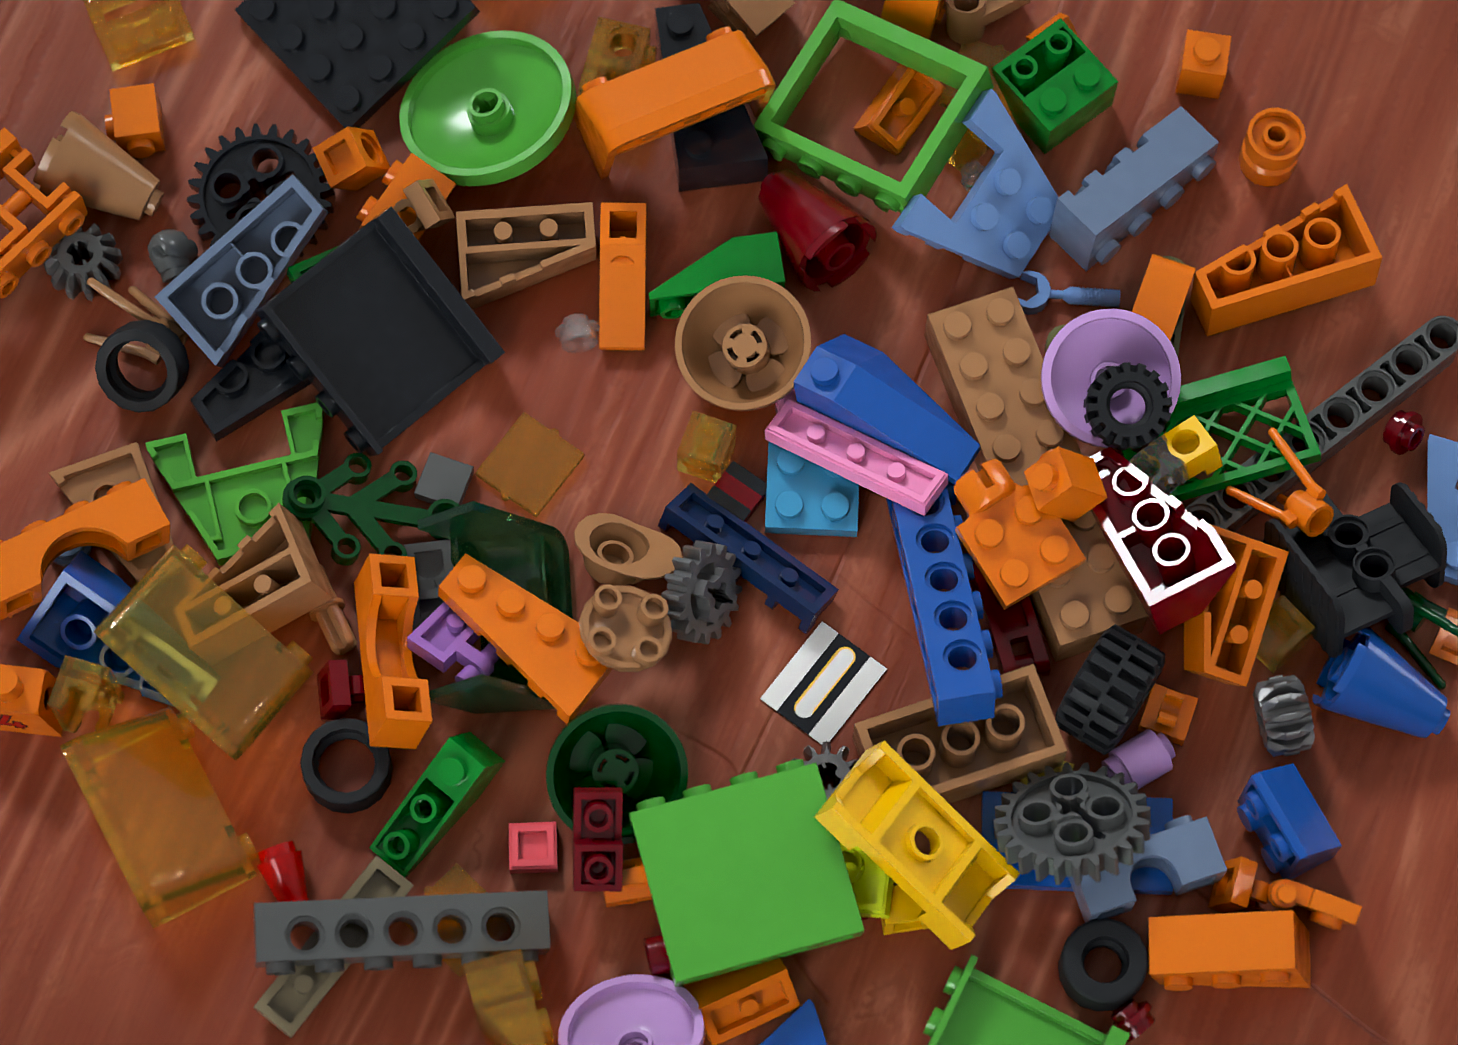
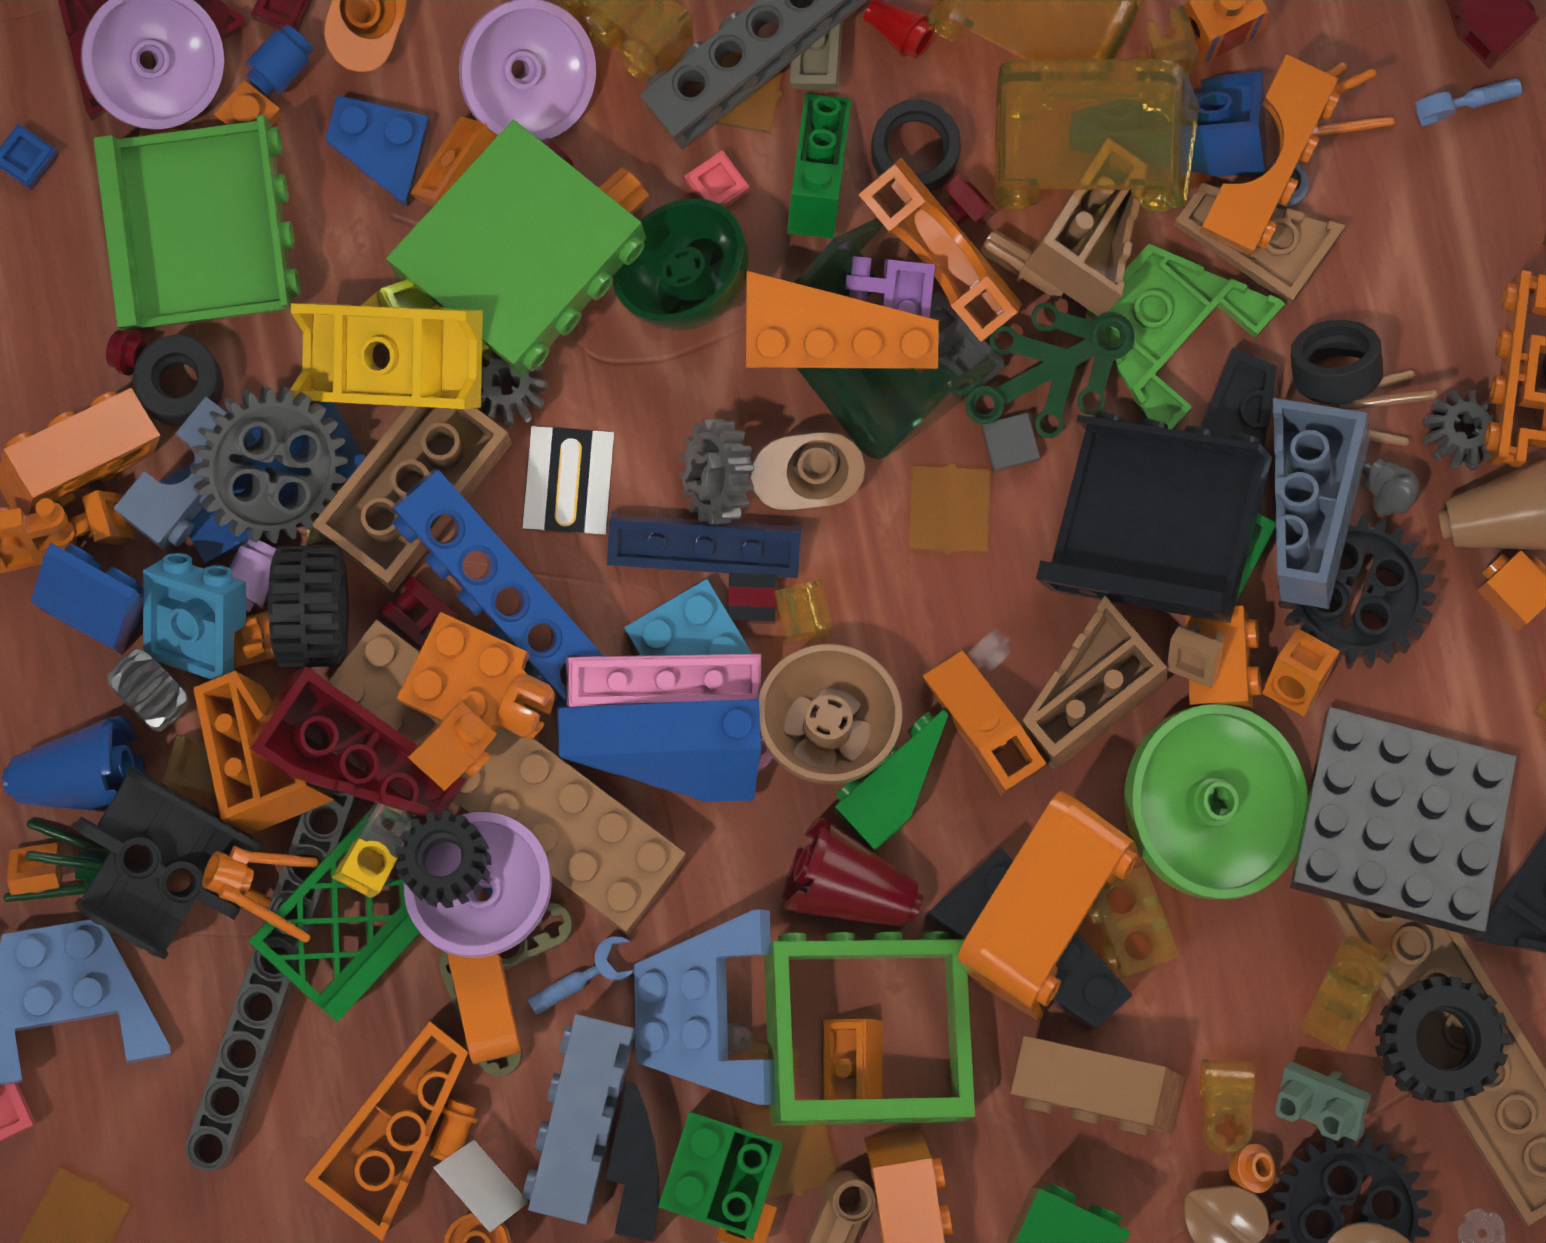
camera: 145 degrees right, 10 degrees up
dark red slope [573,787,623,891] -> none
medium nougat dish [579,584,672,672] -> none
dark red plate [1383,410,1425,455] -> none
none -> dark azure plate [143,553,246,680]
none -> orange pin [429,1098,478,1161]
none -> white sticker [434,1140,529,1232]
none -> black slope [605,1082,660,1242]

